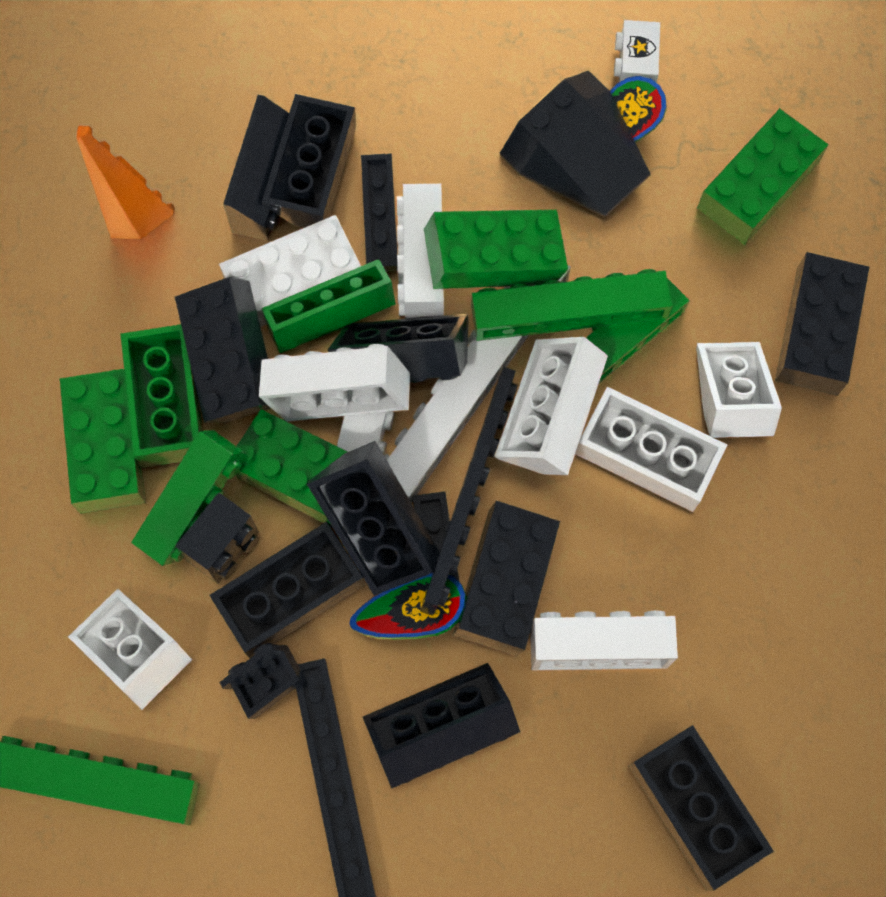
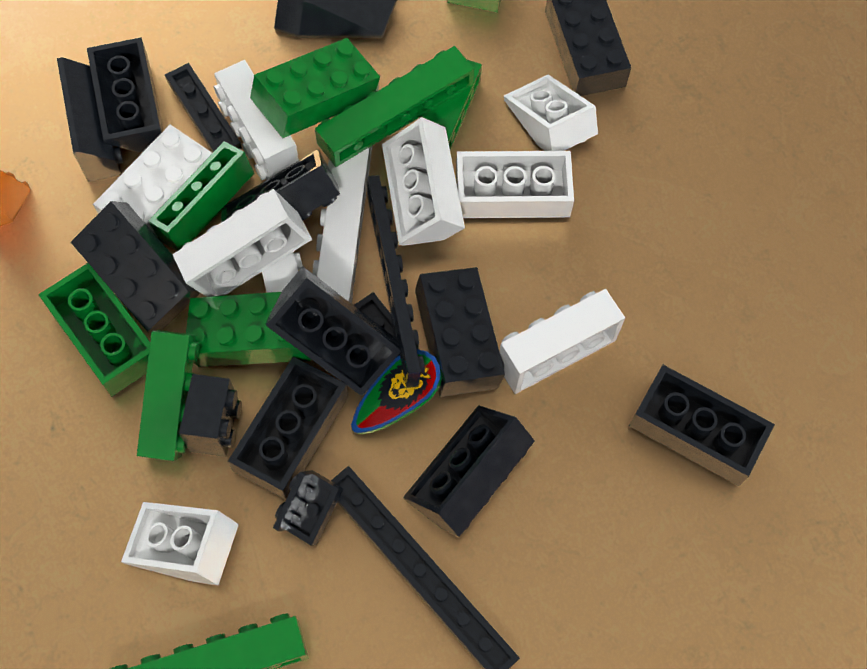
camera: 30 degrees left, 5 degrees down
green brick [60,369,146,514] -> none

